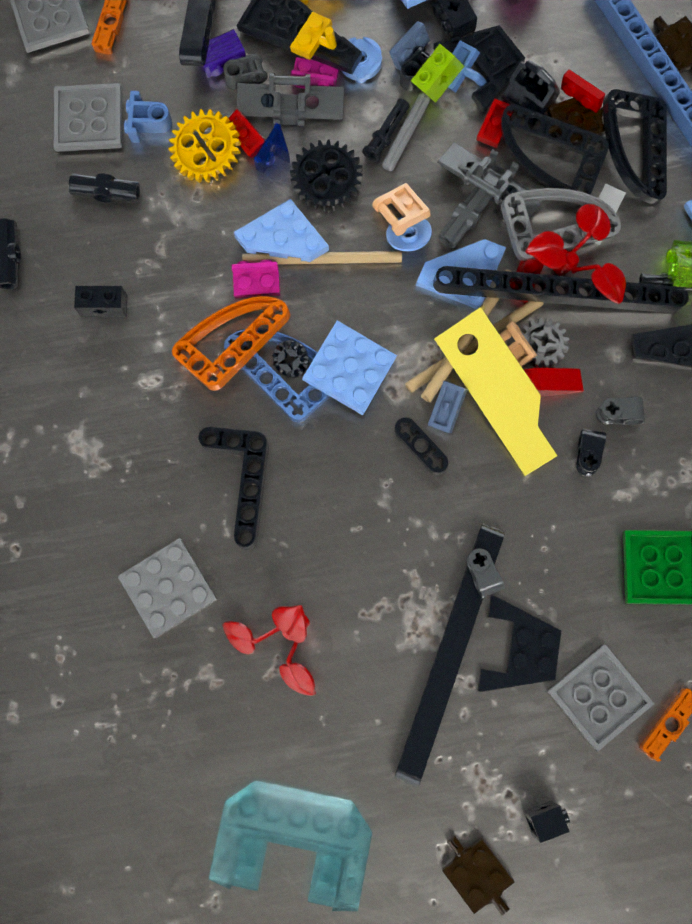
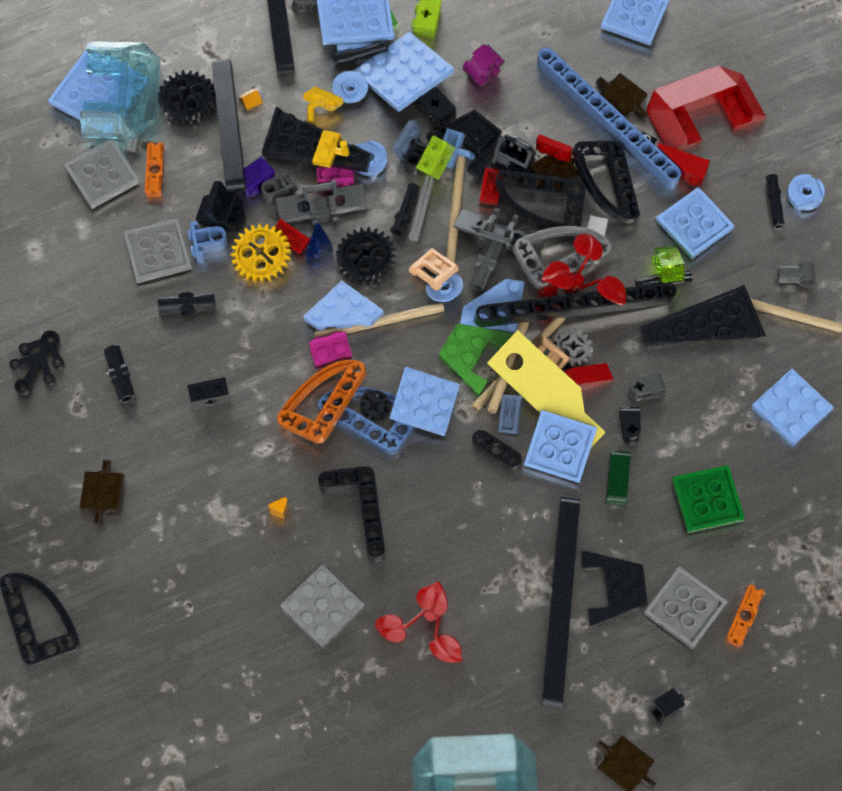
camera: 20 degrees left, 10 degrees down
dark grey piece [466,548,505,598] -> none
none -> black piece [196,181,246,233]
none -> light orange slope [268,497,288,519]
none -> bright green wing [439,323,513,397]
none -> tan piece [446,155,466,263]
none -> light blue plate [524,410,597,484]
none -> dark green beam [606,450,631,506]

